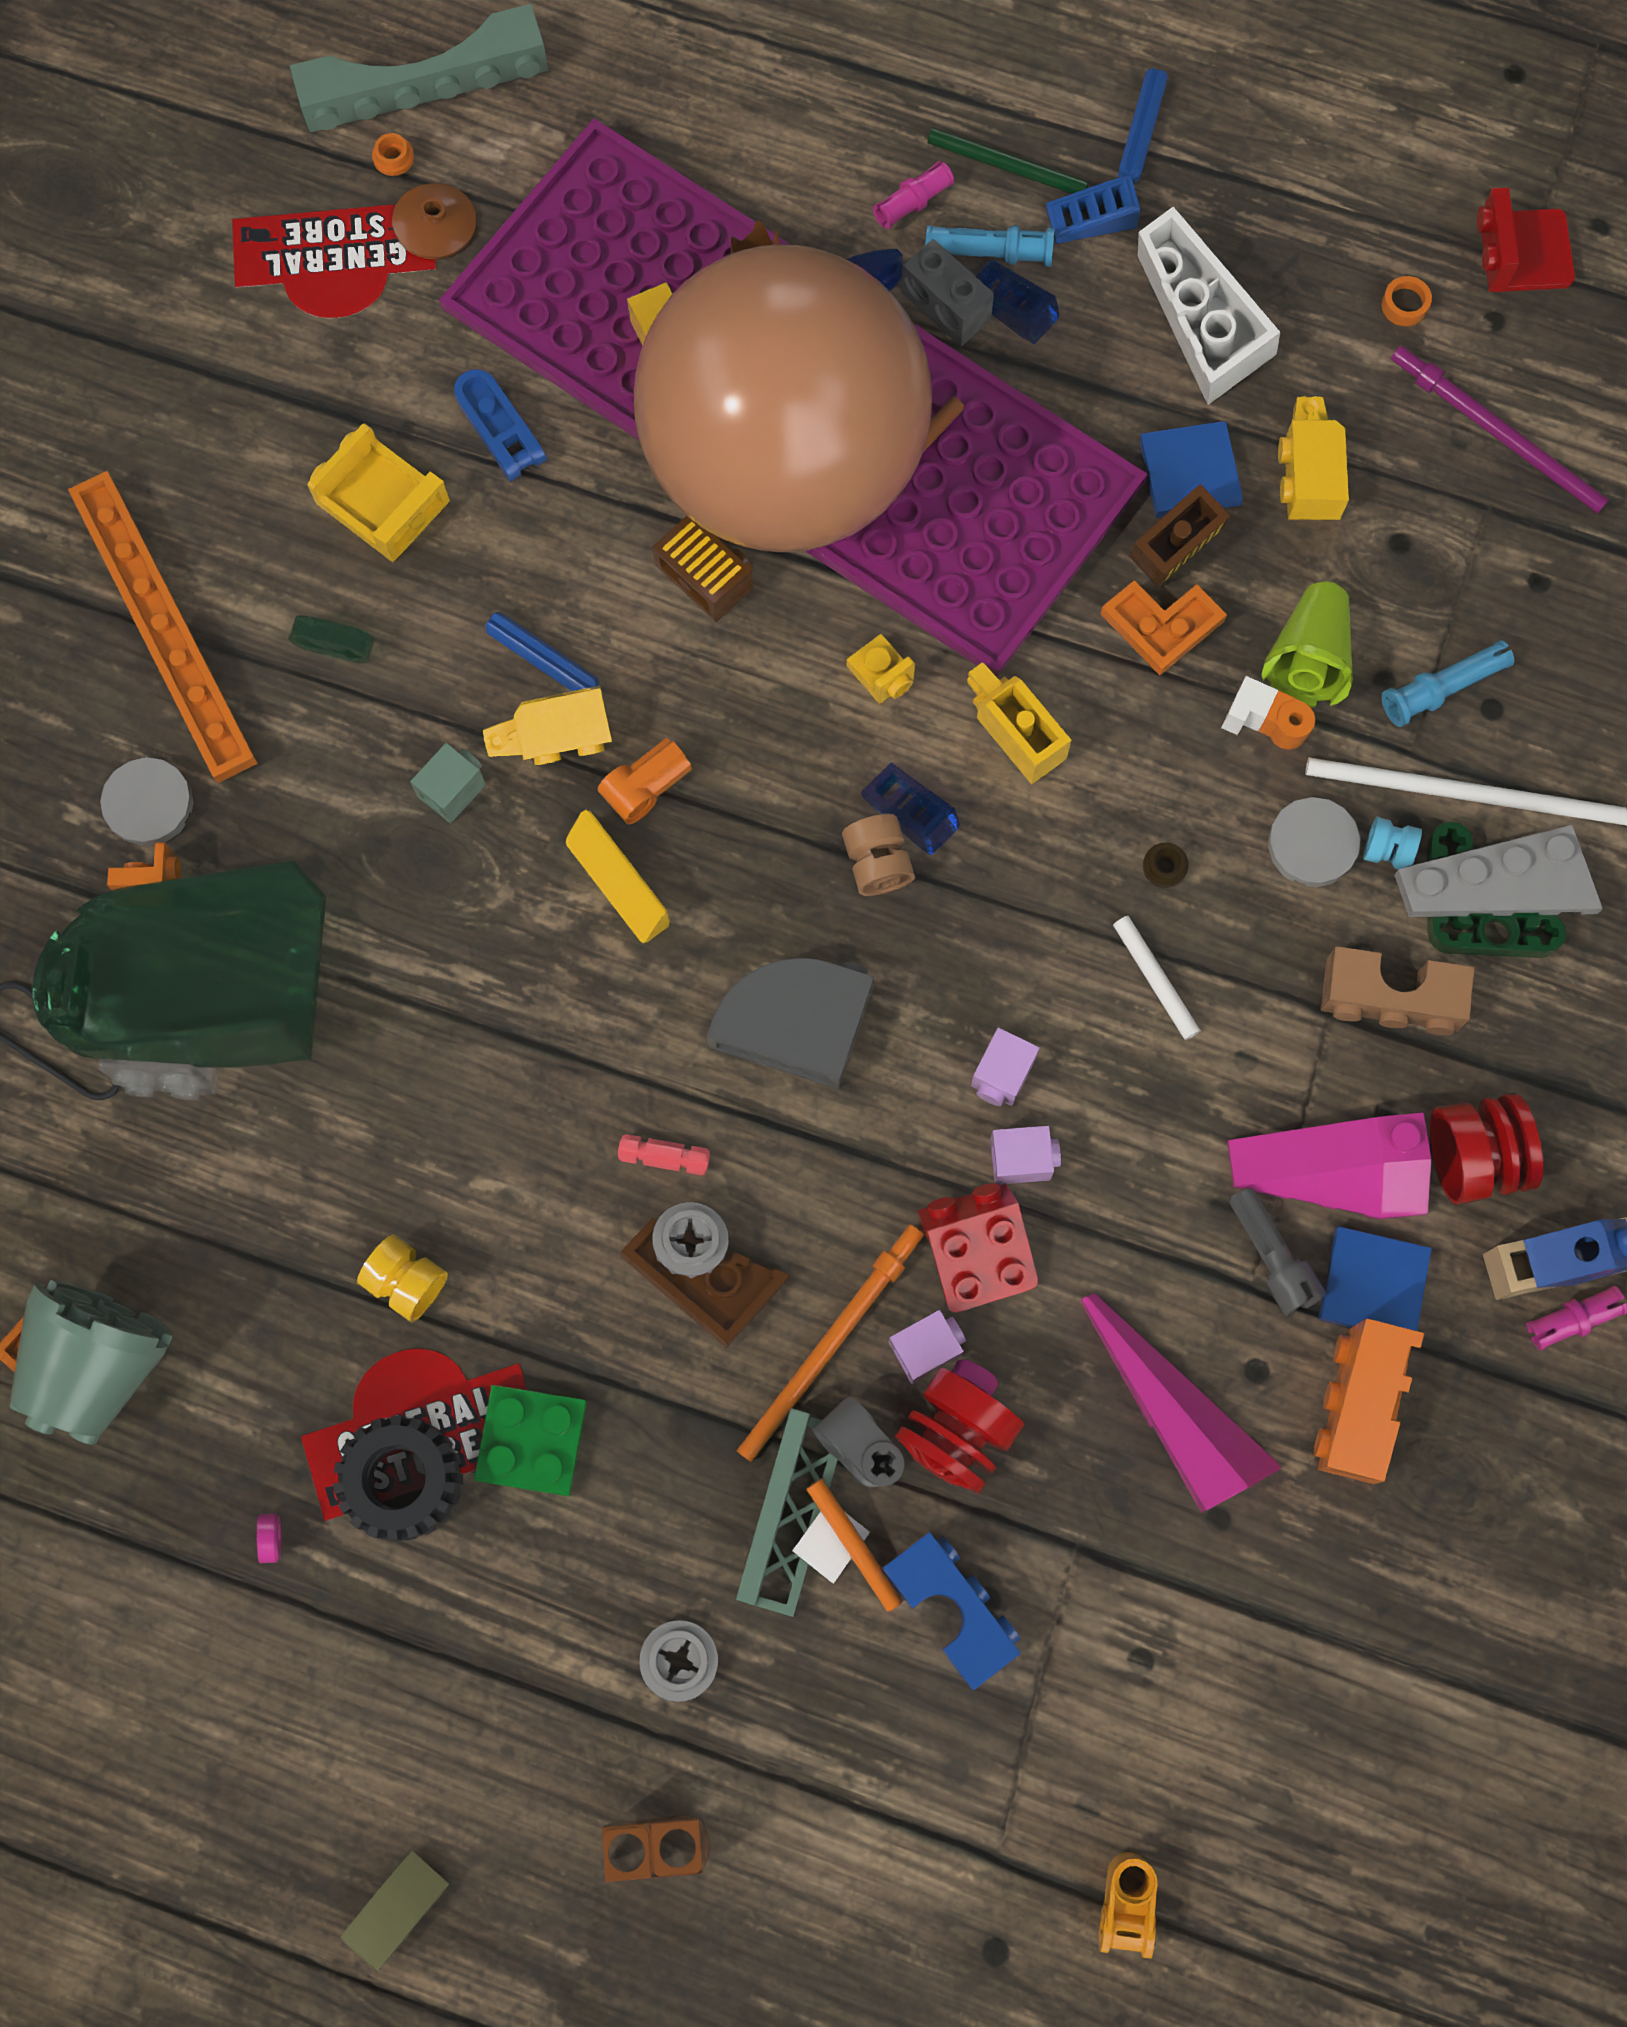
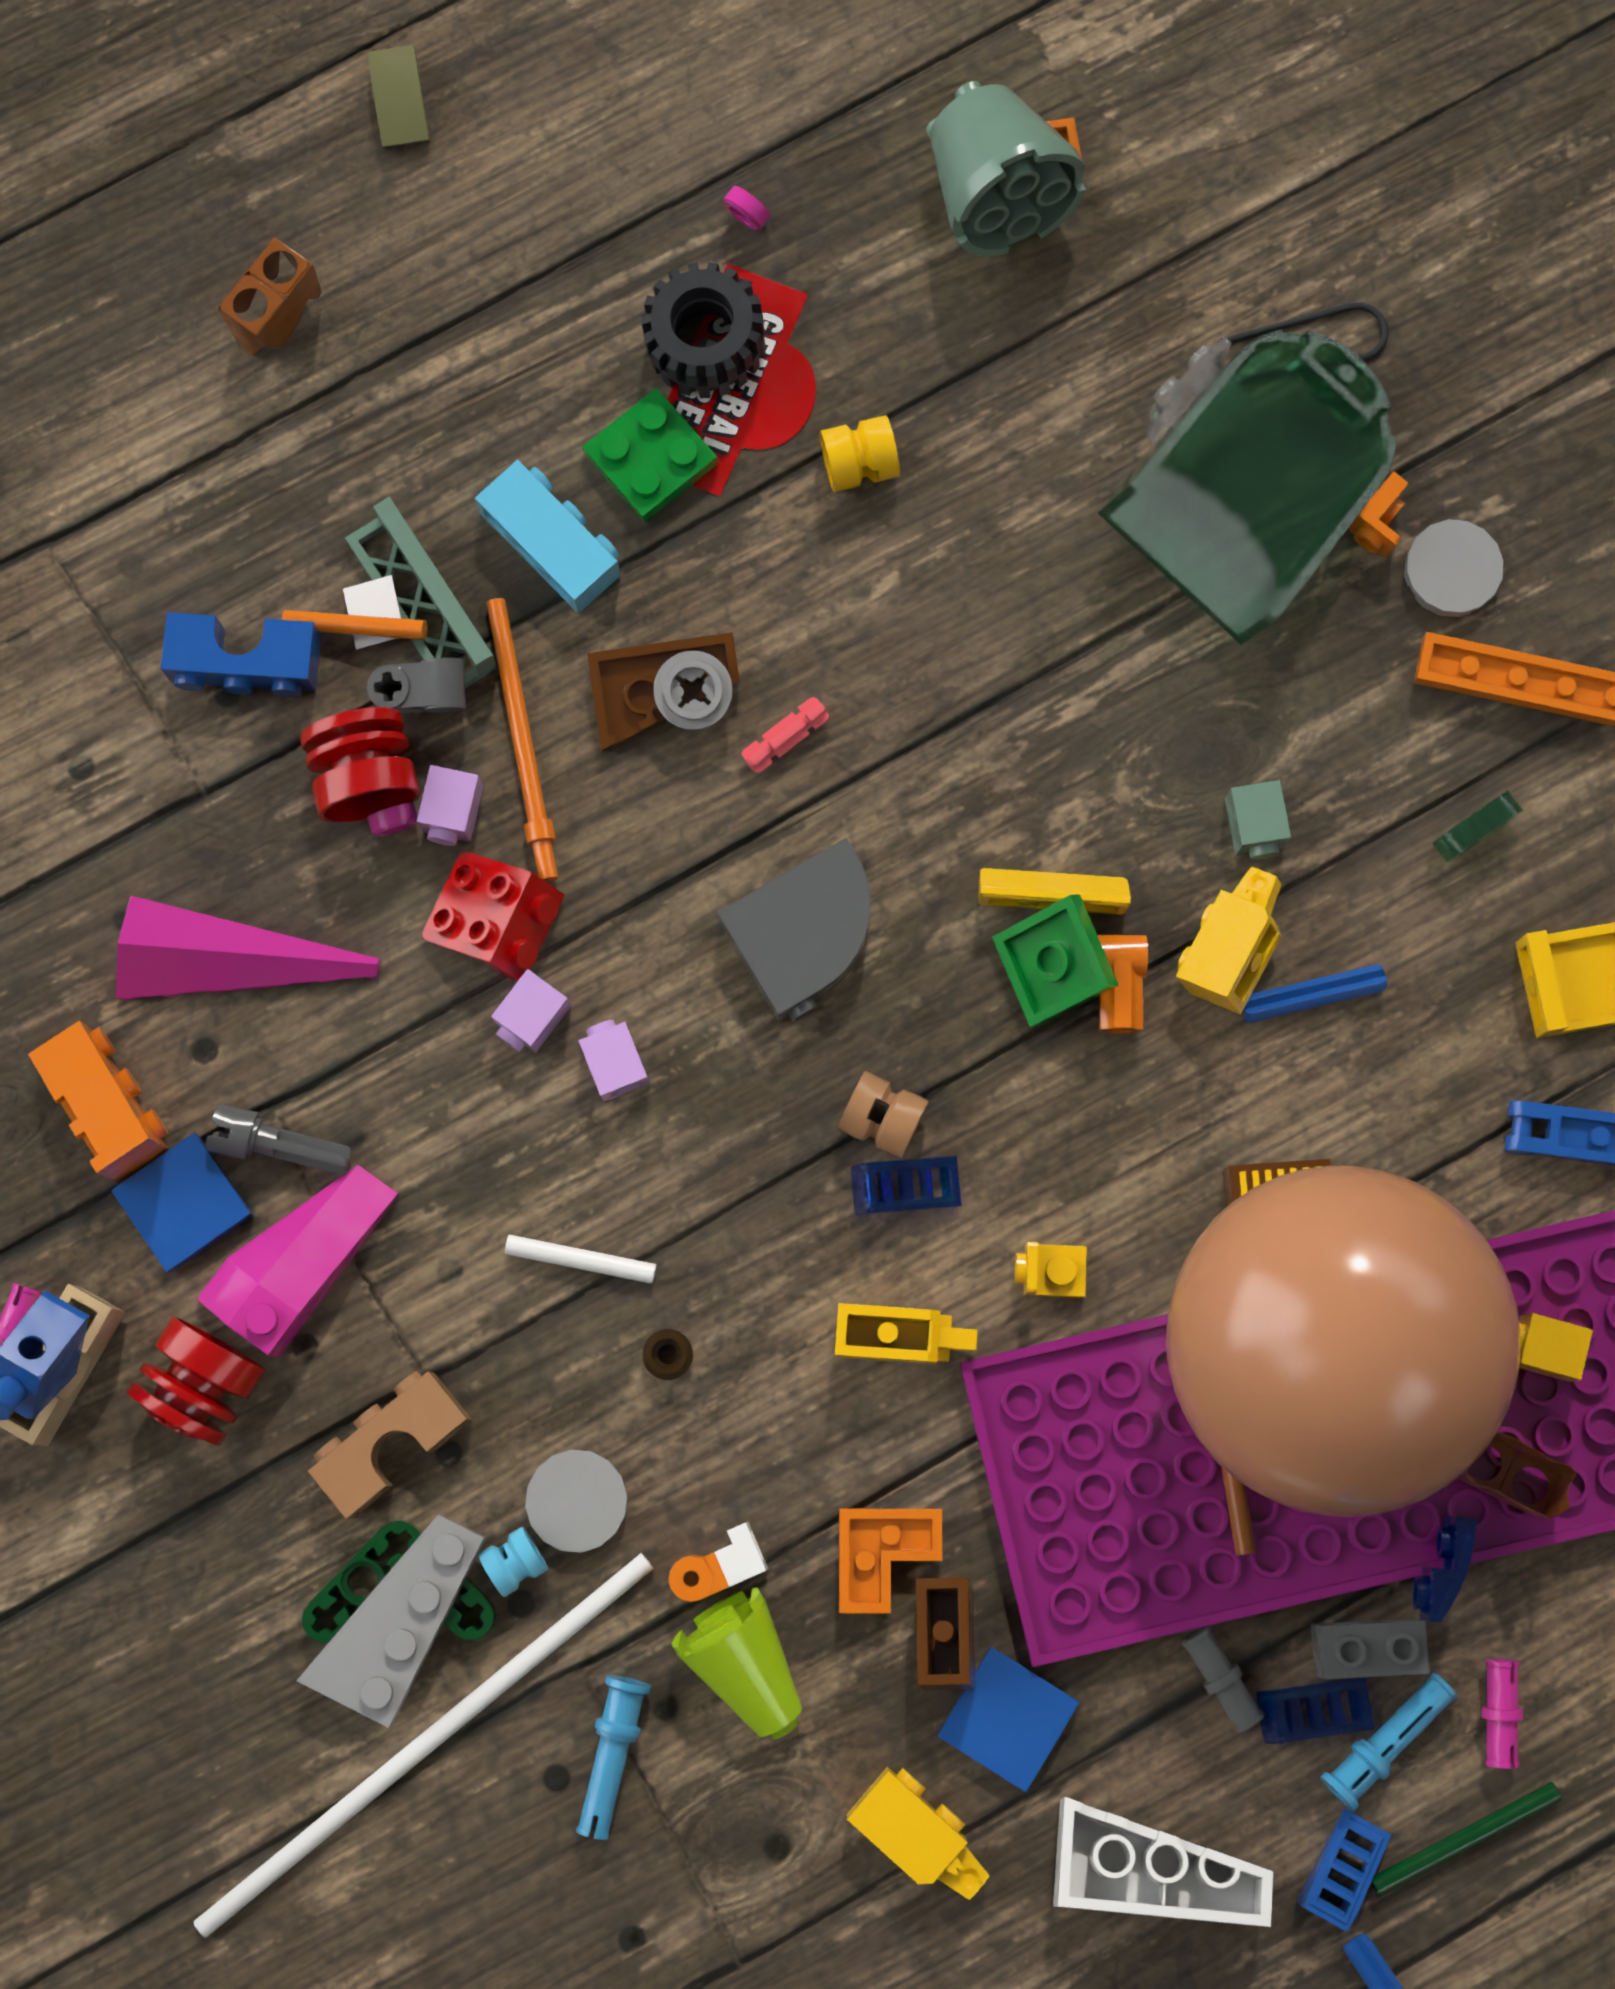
camera: 130 degrees right, 5 degrees up
light grey gear [639,1620,718,1702] -> none
none -> medium azure brick [475,459,621,614]
none -> green plate [992,894,1119,1027]
none -> dark grey pin [1181,1626,1265,1733]

